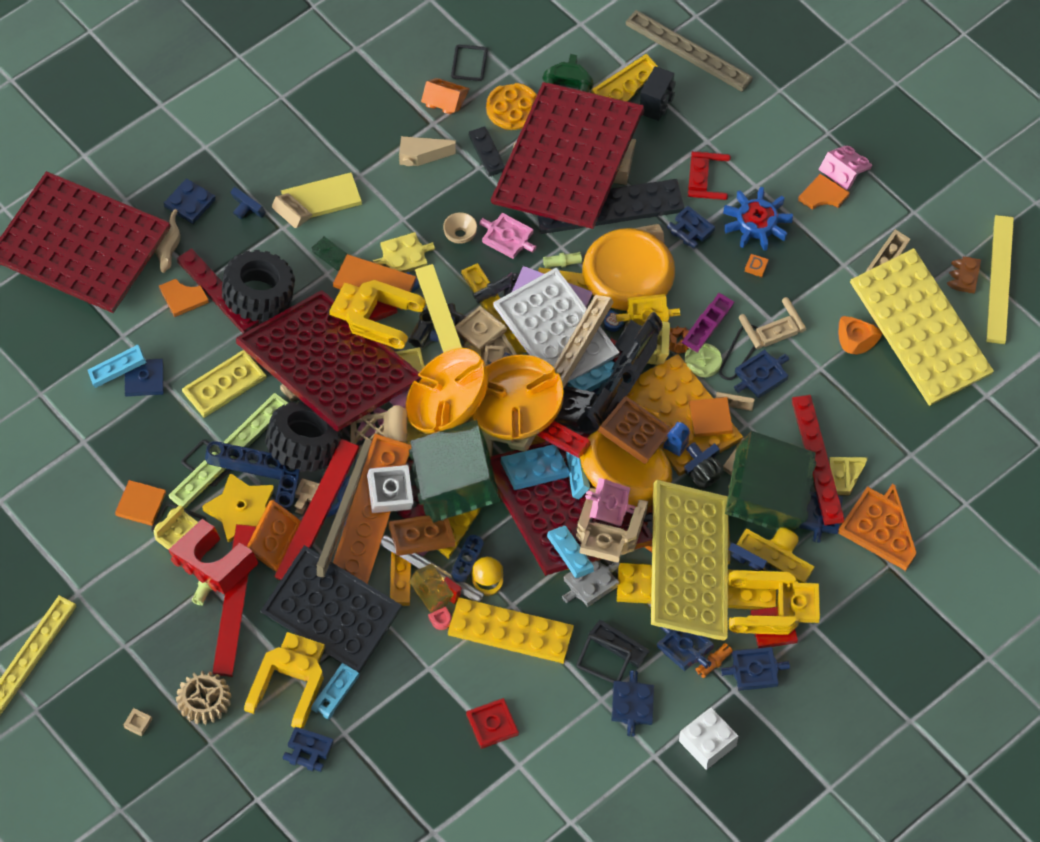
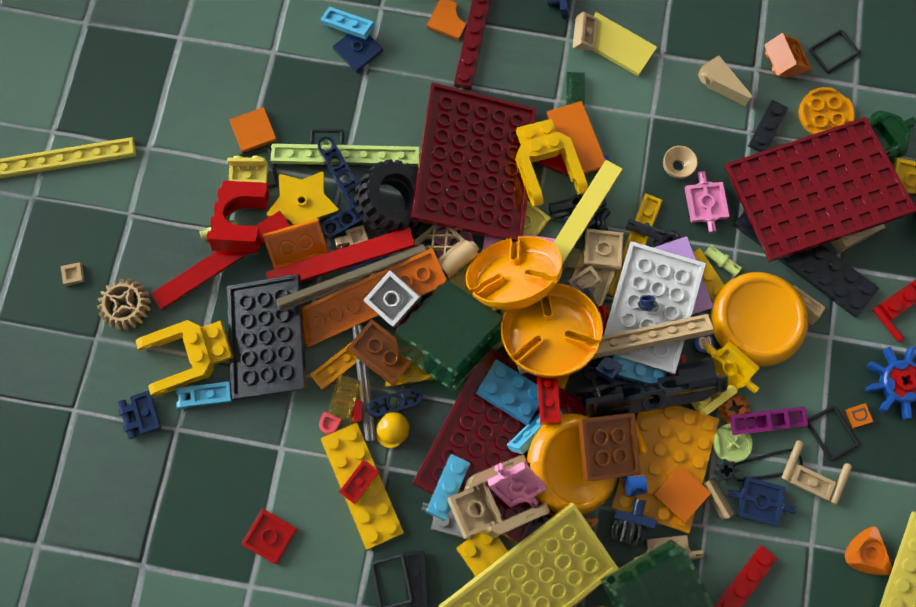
camera: 50 degrees right, 15 degrees up
light yellow tile [182,350,267,418] -> none
black tyre [222,250,295,321] -> none
light yellow plate [373,232,435,273] -> none
dark blue plate [667,206,715,249] -> none
none -> red plate [339,459,380,505]
none -> dark blue plate [594,356,623,383]
none -> dark blue plate [637,295,657,311]
none -> black gear [714,459,739,485]
none -> black piece [807,405,859,461]

